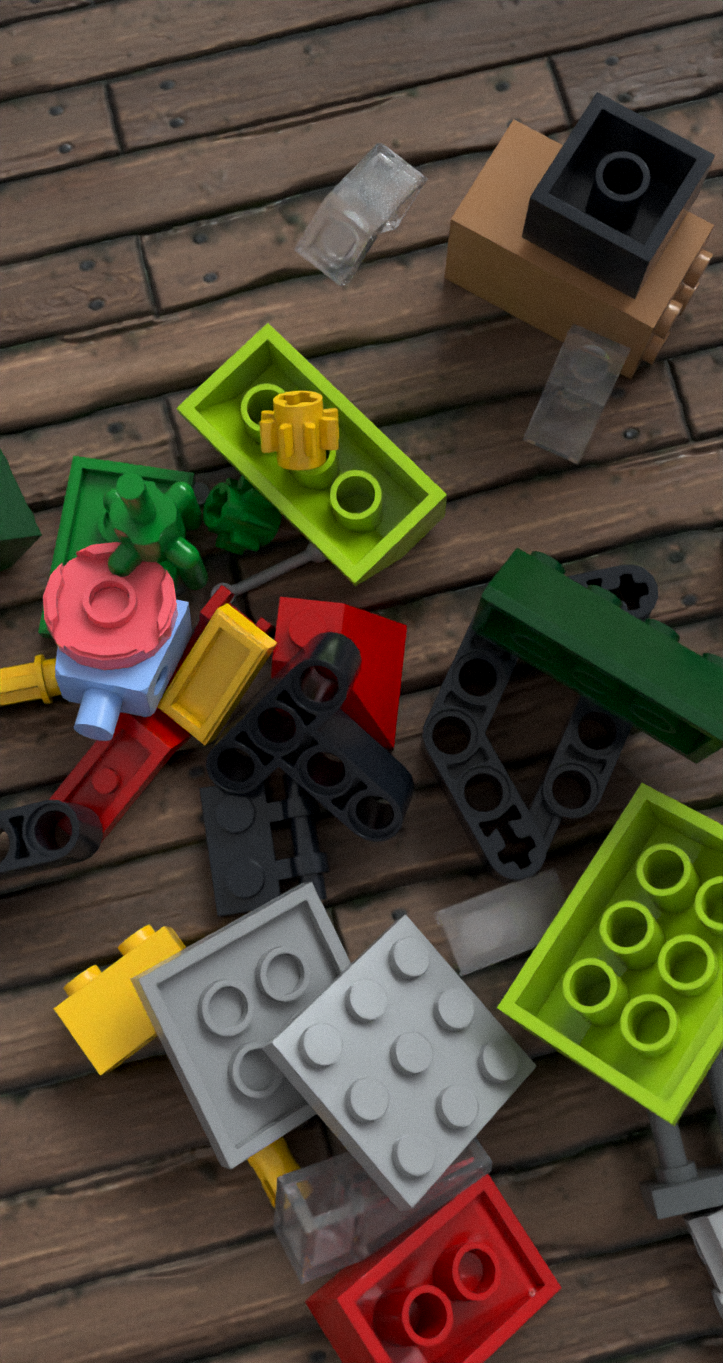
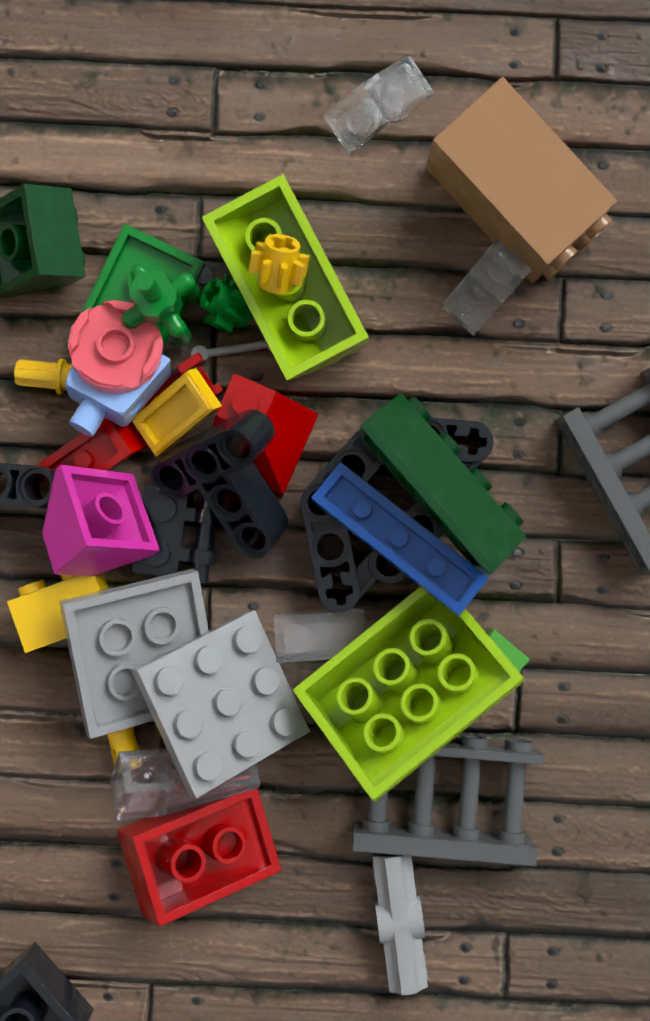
camera: 20 degrees right, 10 degrees up
black brick [522,92,715,299] -> none
none -> dark pink slope [42,465,160,576]
none -> blue plate [311,462,489,617]

